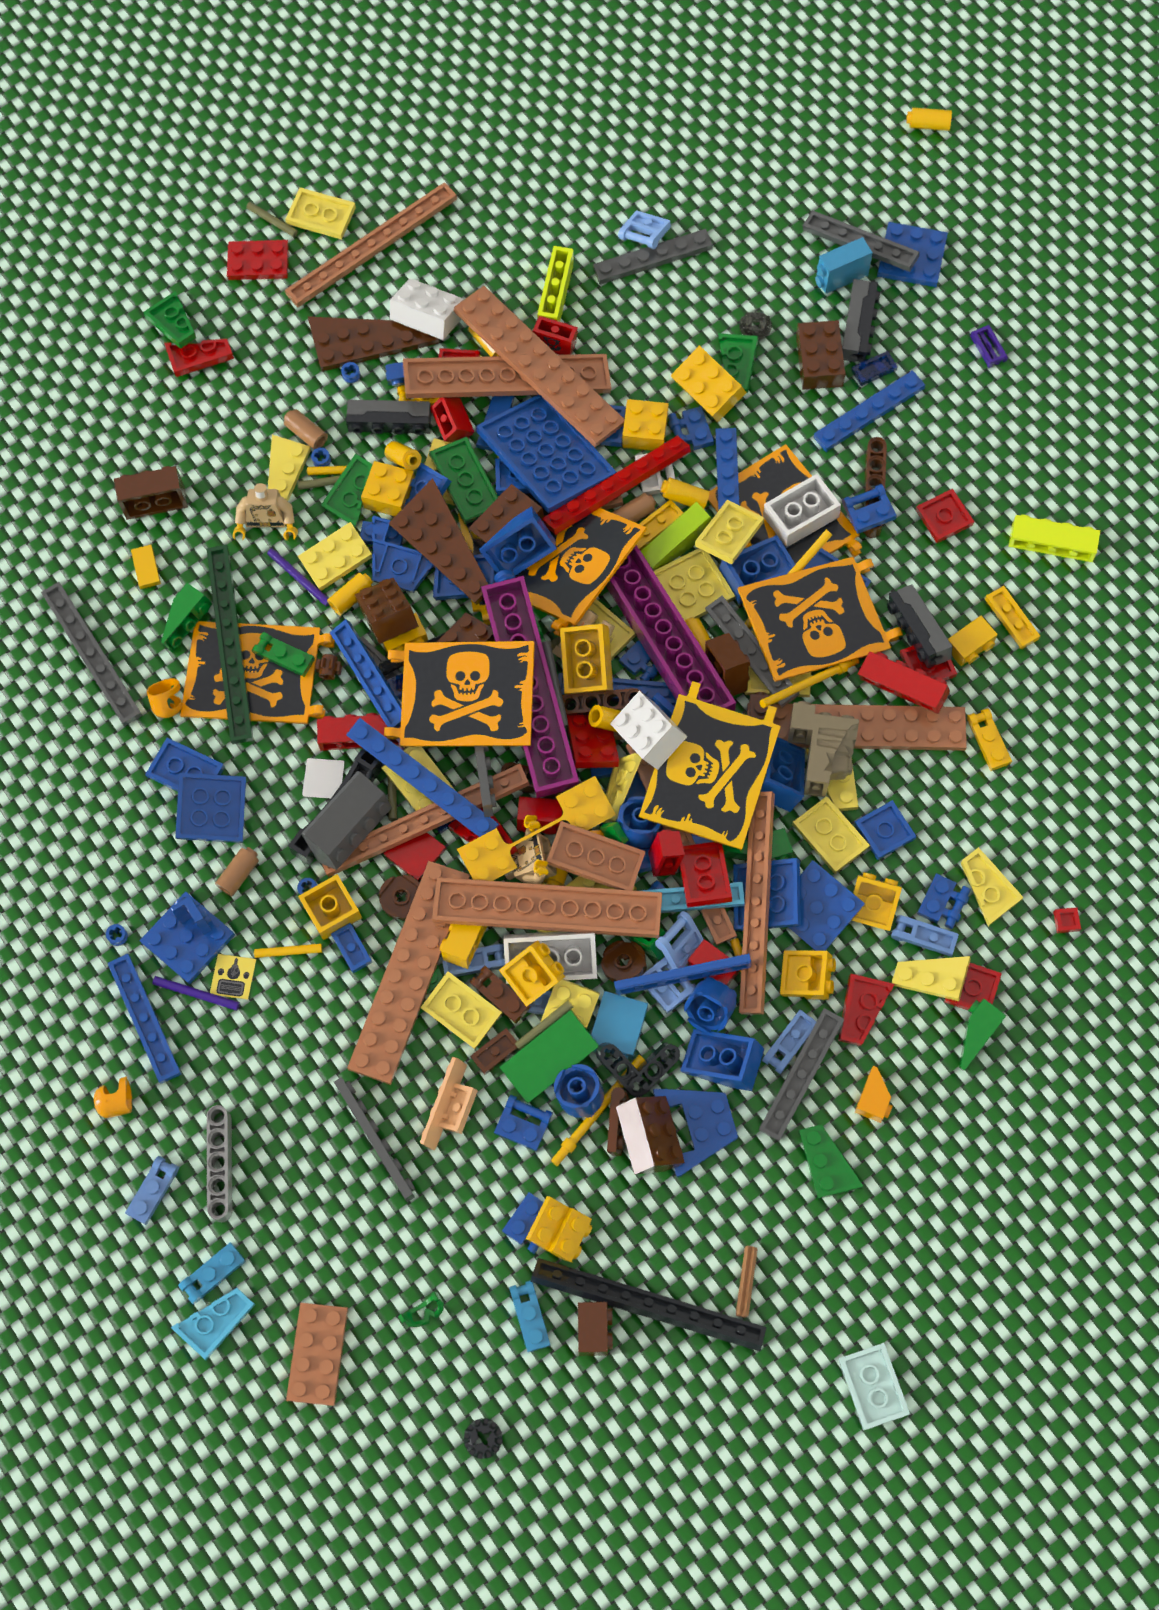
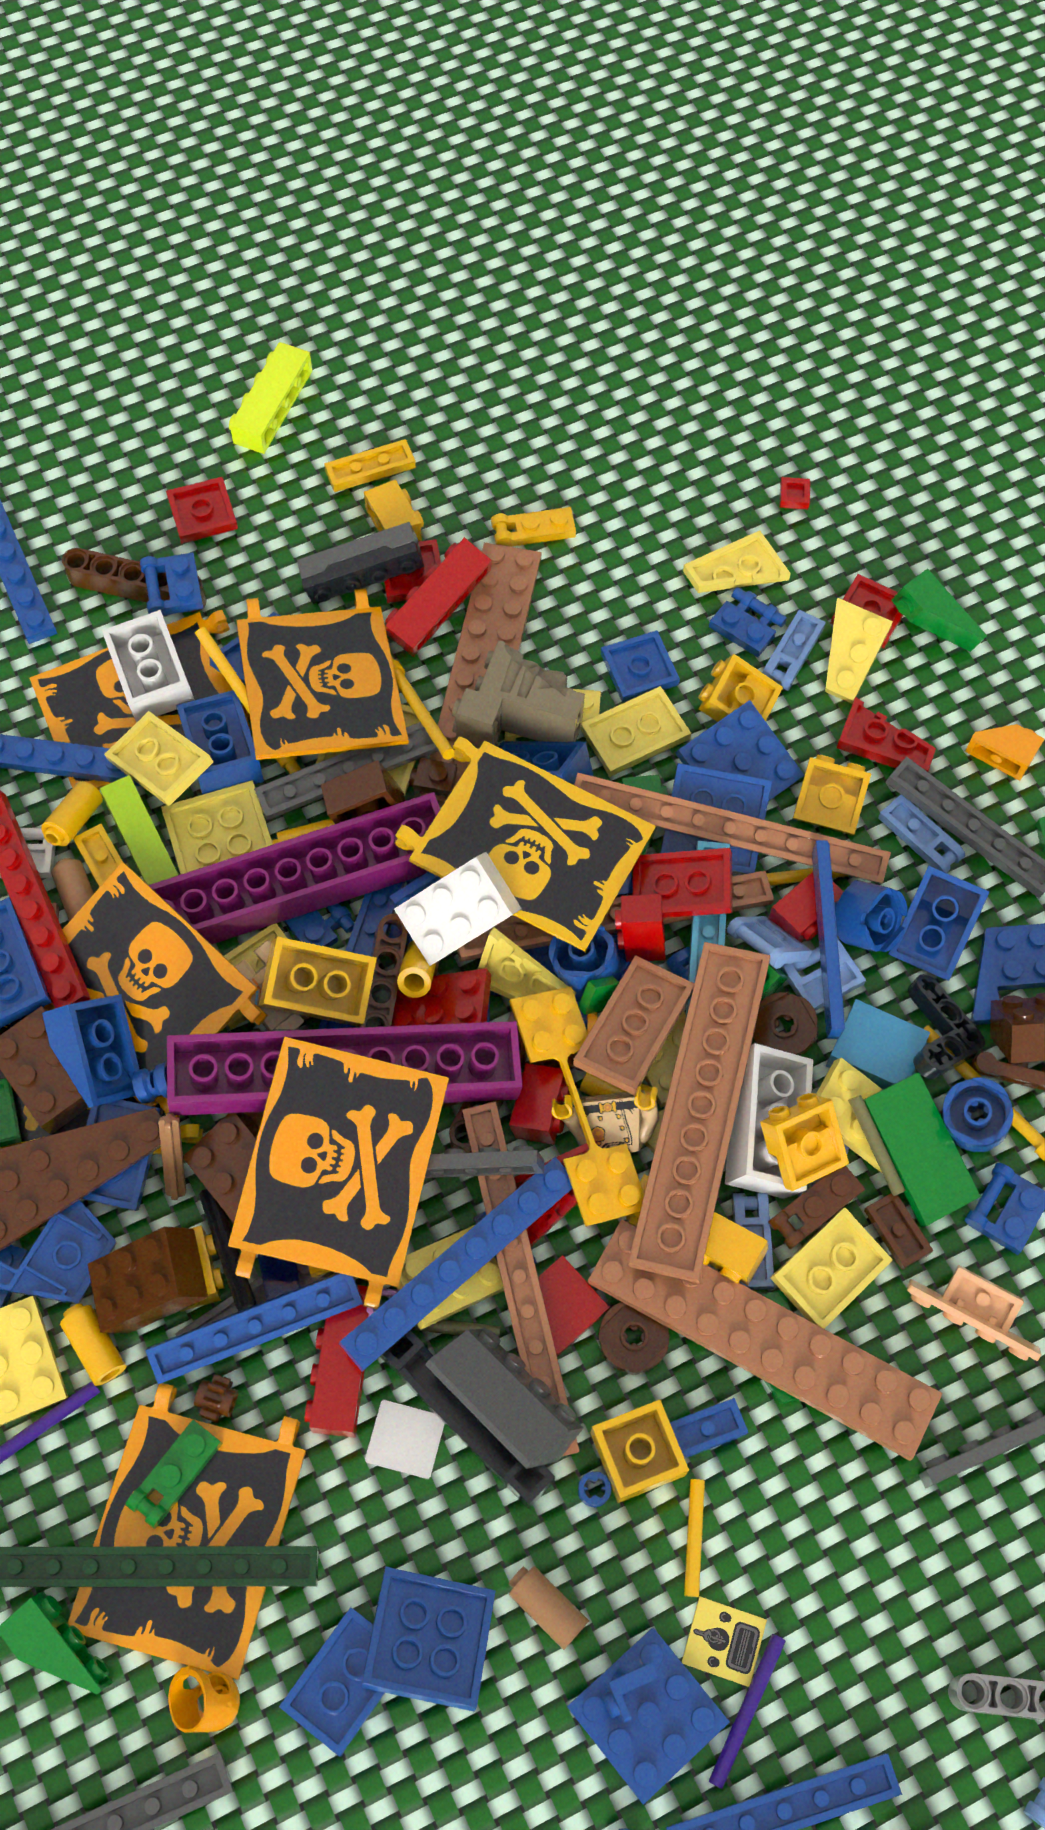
camera: 85 degrees left, 5 degrees down
none -> medium nougat axle [158,1113,186,1200]

